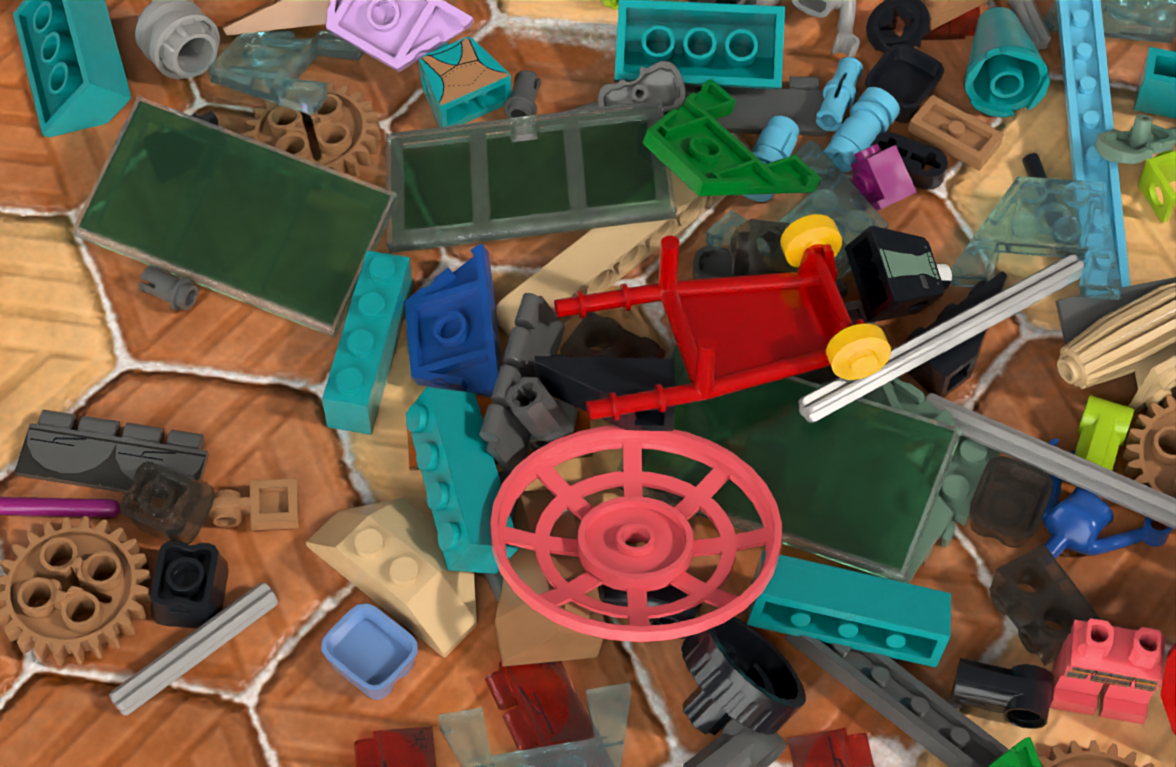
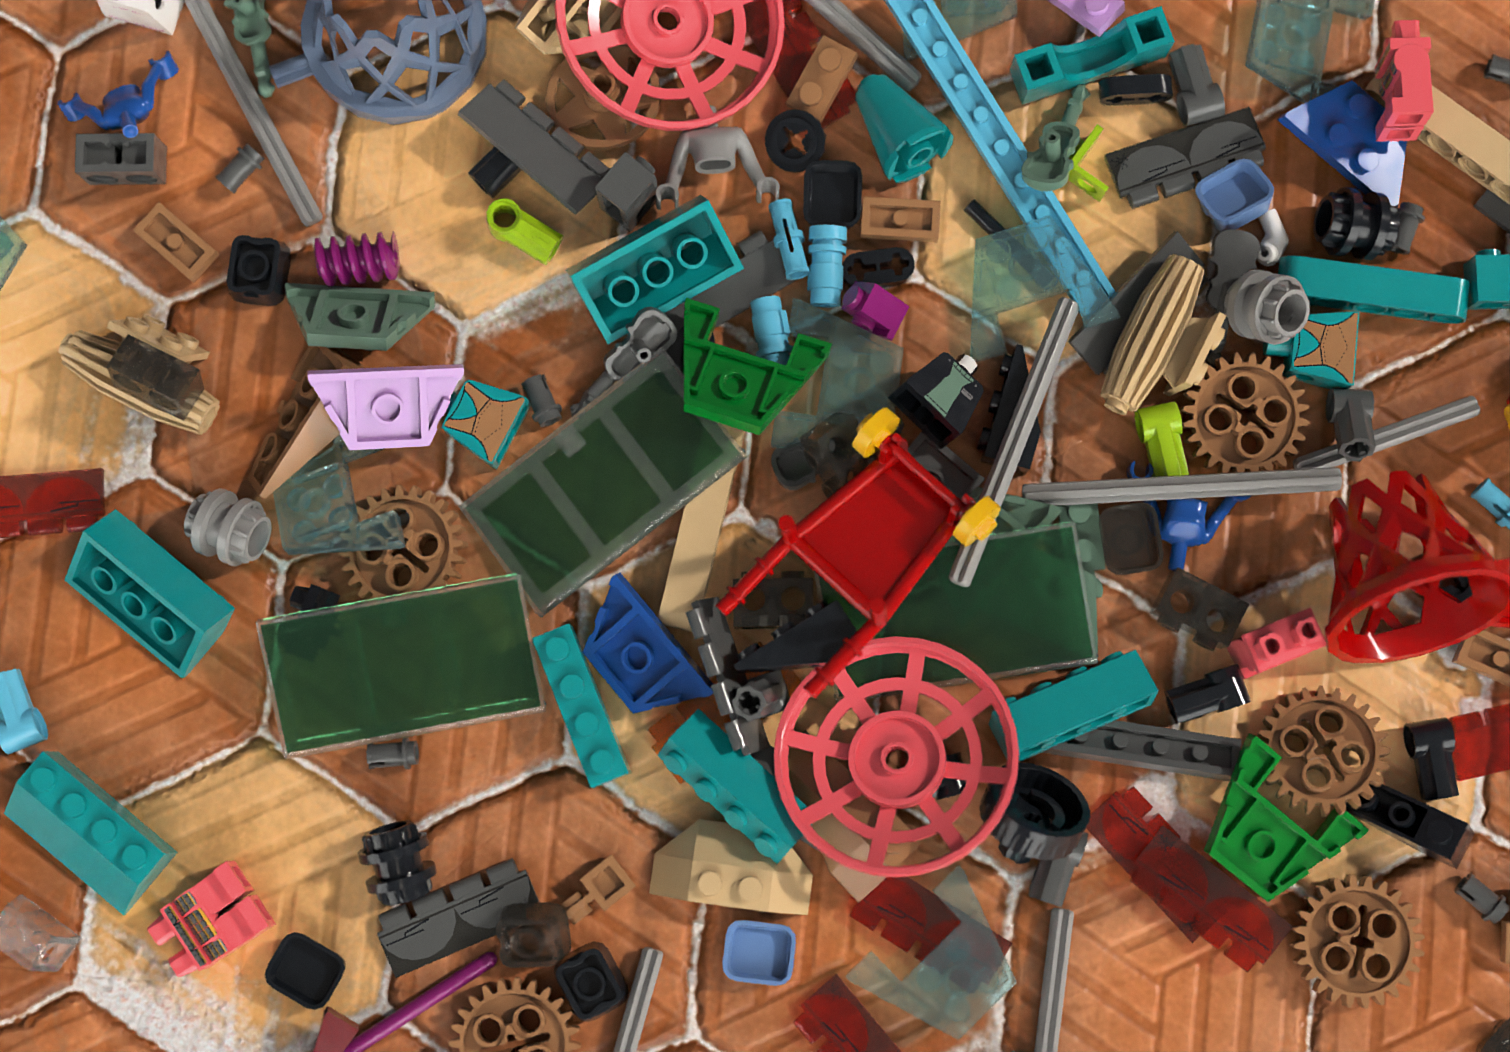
camera: 30 degrees left, 25 degrees up
none -> black piece [358,820,437,906]

